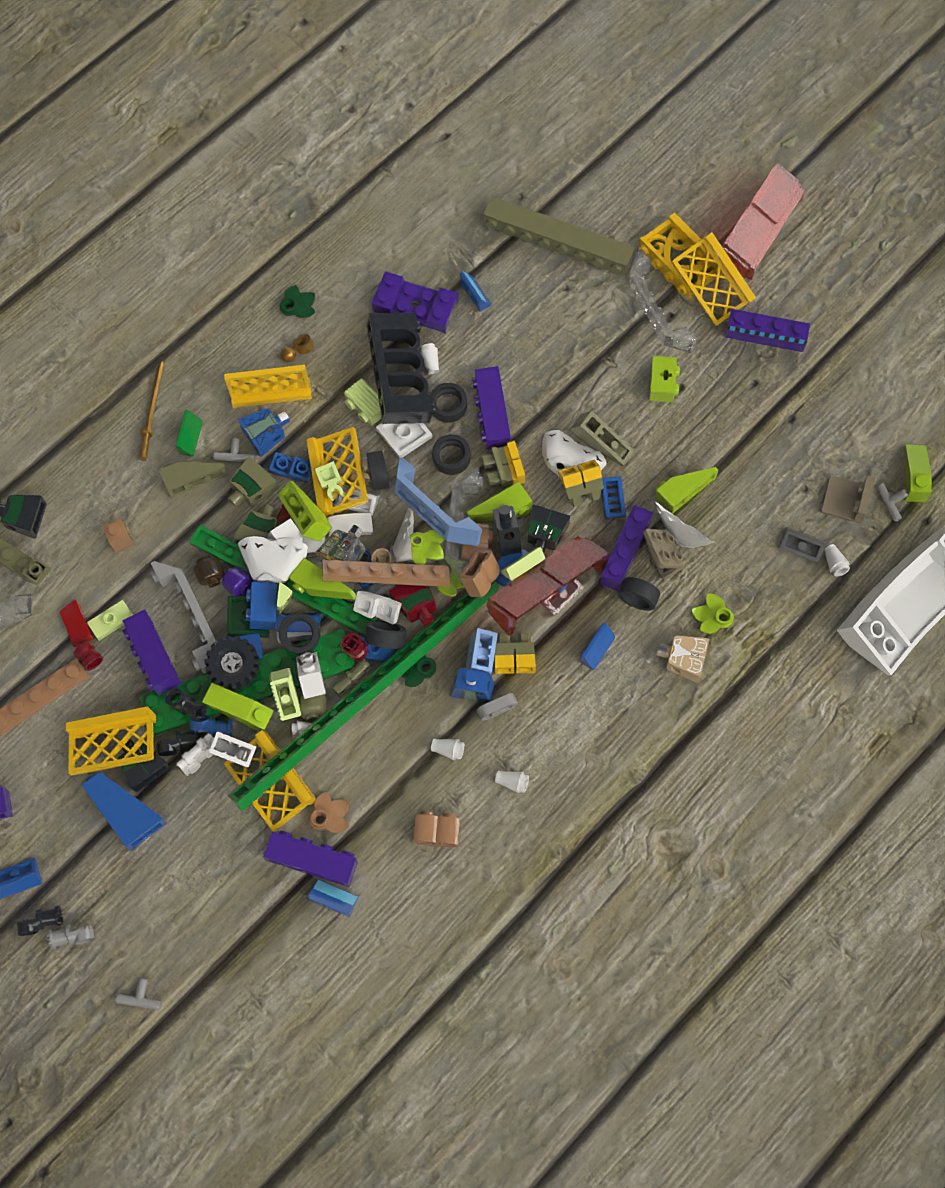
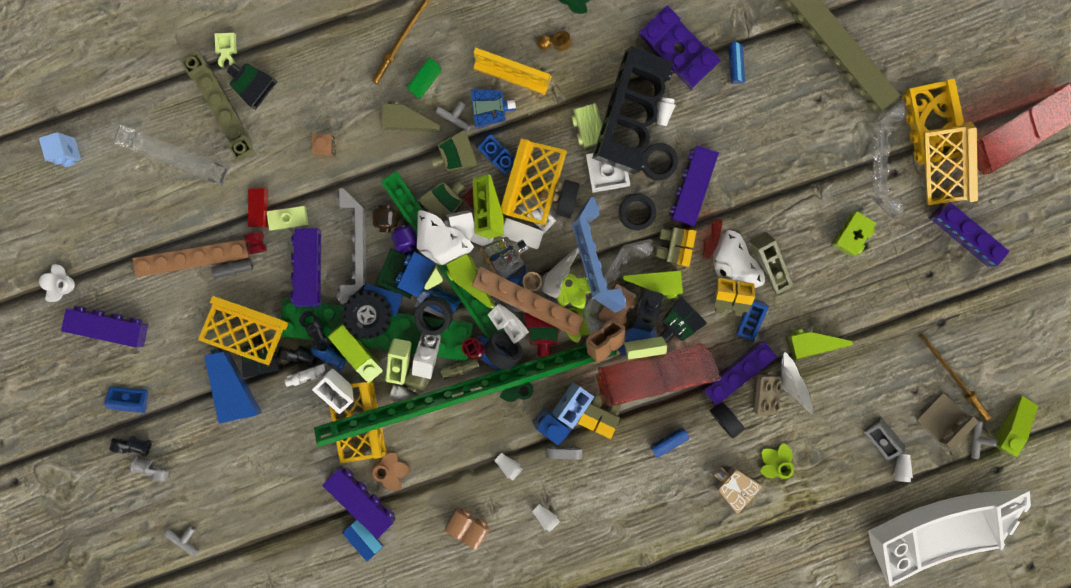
camera: 20 degrees right, 20 degrees up
yellowish green plate [315,461,344,501] -> none
none -> dark grey pin [211,258,253,279]
none -> clear red slope [703,219,723,259]
none -> pearl gold sword [919,334,991,421]

